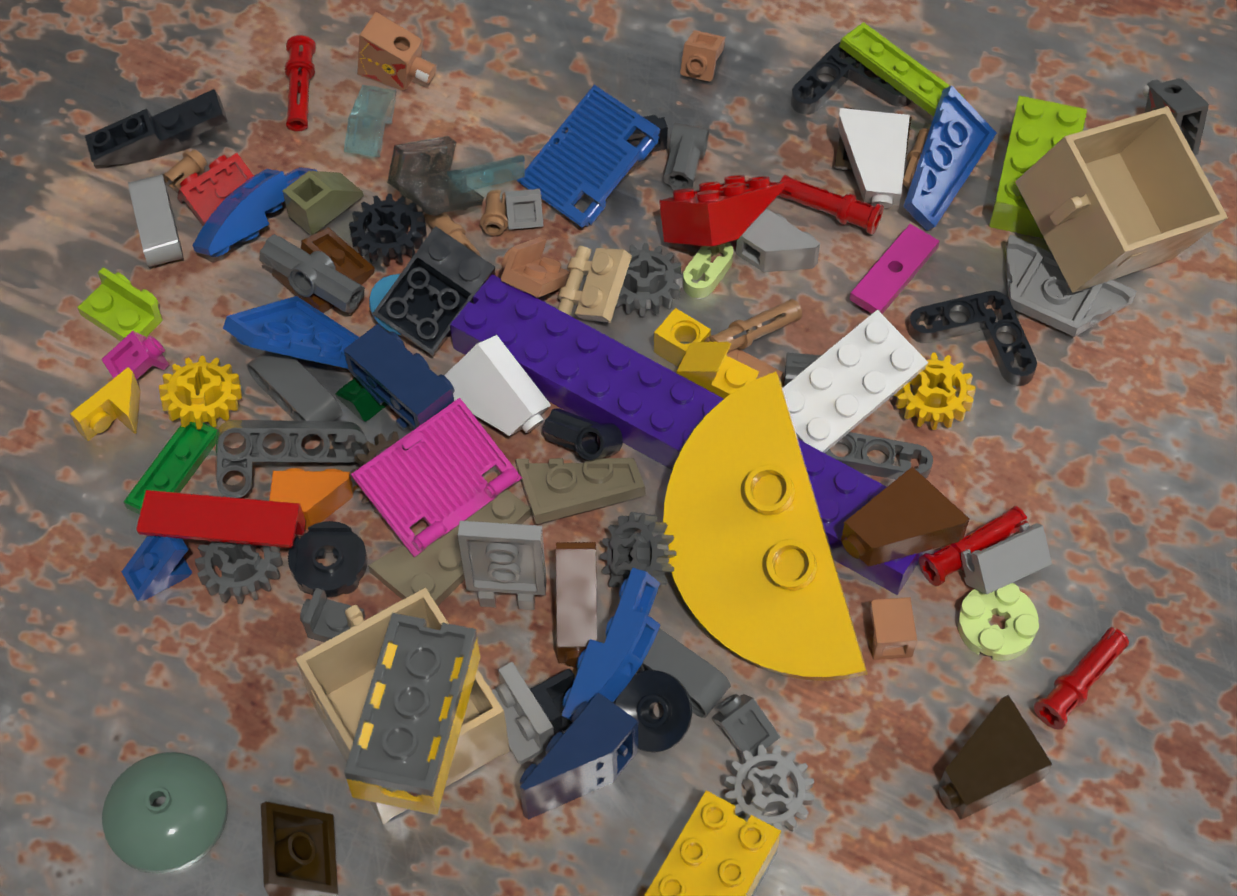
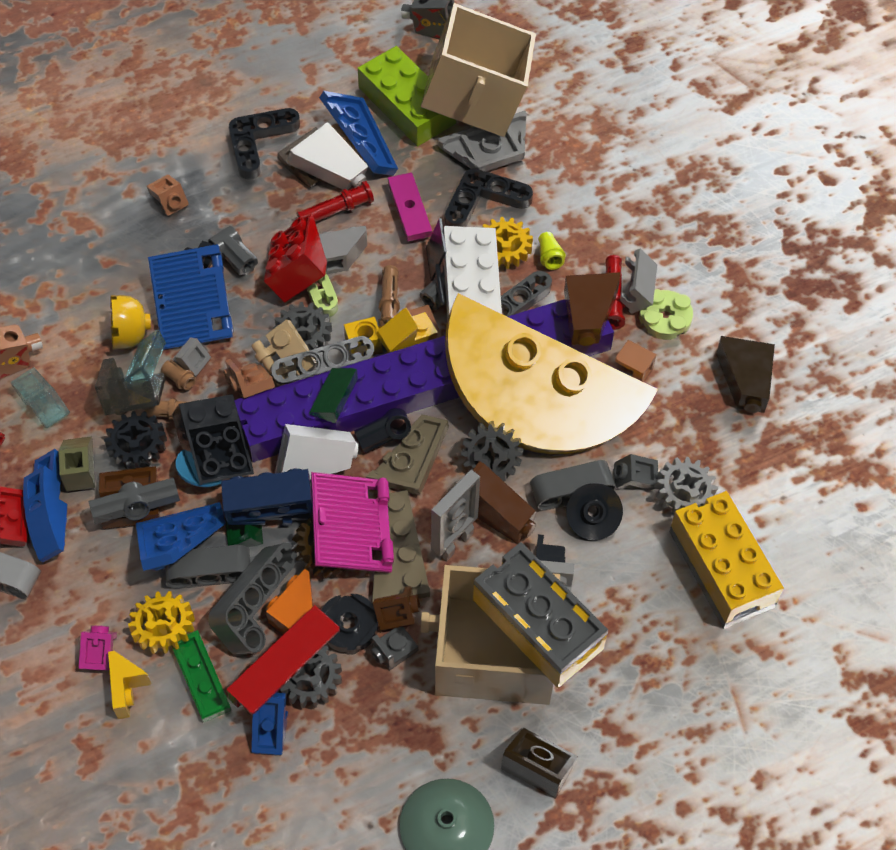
camera: 55 degrees left, 0 degrees up
lime bracket [77,267,163,341] -> none
dark blue slope [519,692,638,820] -> none
blue slope [561,568,661,722] -> none
lime tile [840,22,964,117] -> none
red pin [1034,627,1129,730] -> none
none -> yellow cylinder [110,295,151,350]
none -> dark grey beam [270,336,374,384]
none -> dark green slope [309,368,358,424]
none -> reddish brown bracket [373,586,421,630]
none -> black piece [426,218,447,306]
none -> neon yellow cone [538,232,566,270]

